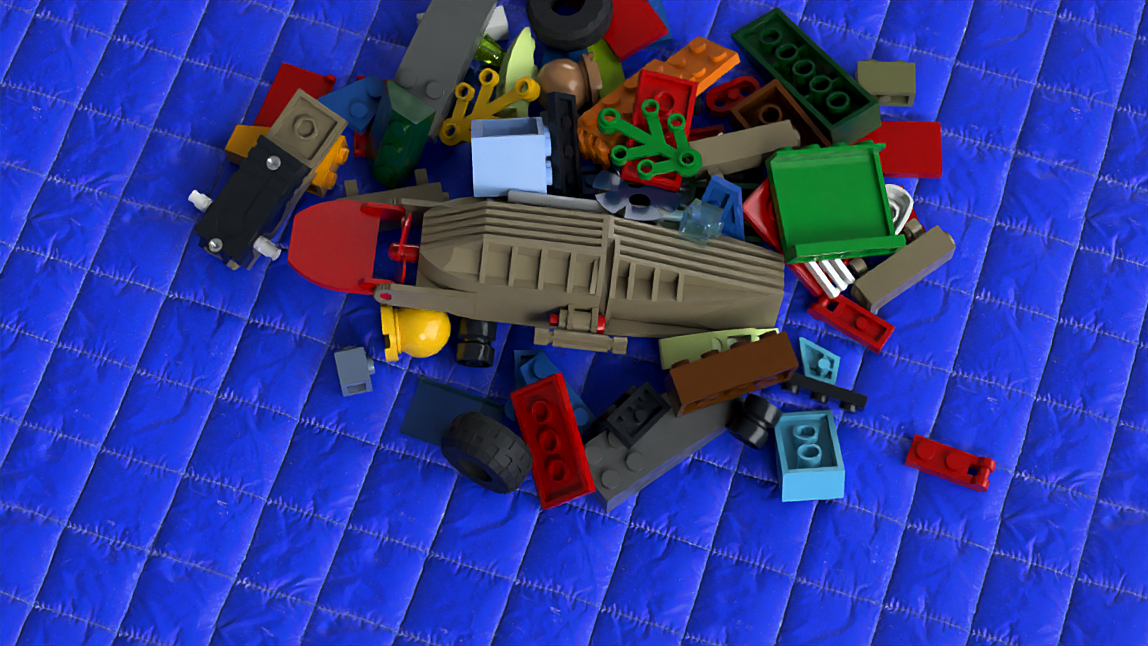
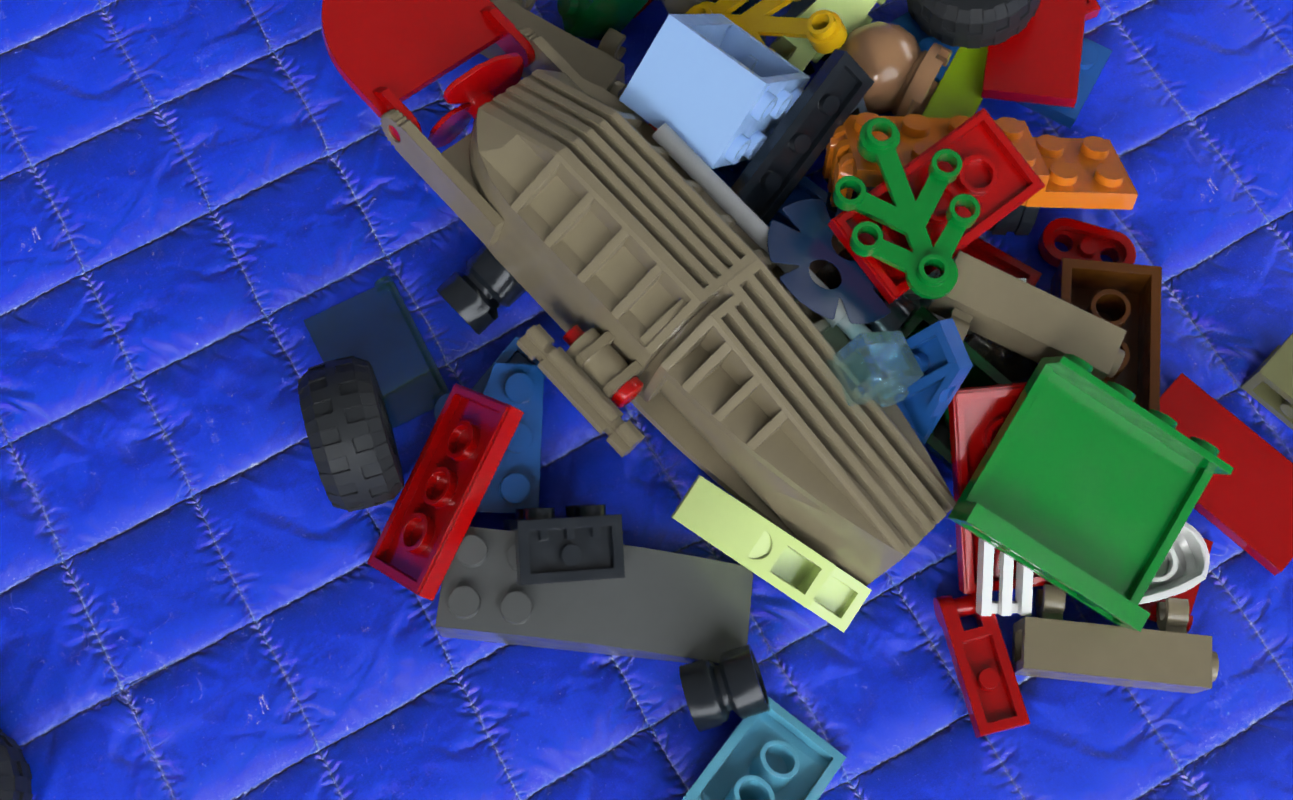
camera: 40 degrees right, 5 degrees up
sand blue brick [334,346,376,397] -> none
yellow tile [380,302,451,362] -> none
reddish brown brick [663,330,799,418] -> none
dark green slope [731,7,881,146] -> none
black plate [778,373,868,414] -> none
medium azure piece [799,337,840,385] -> none

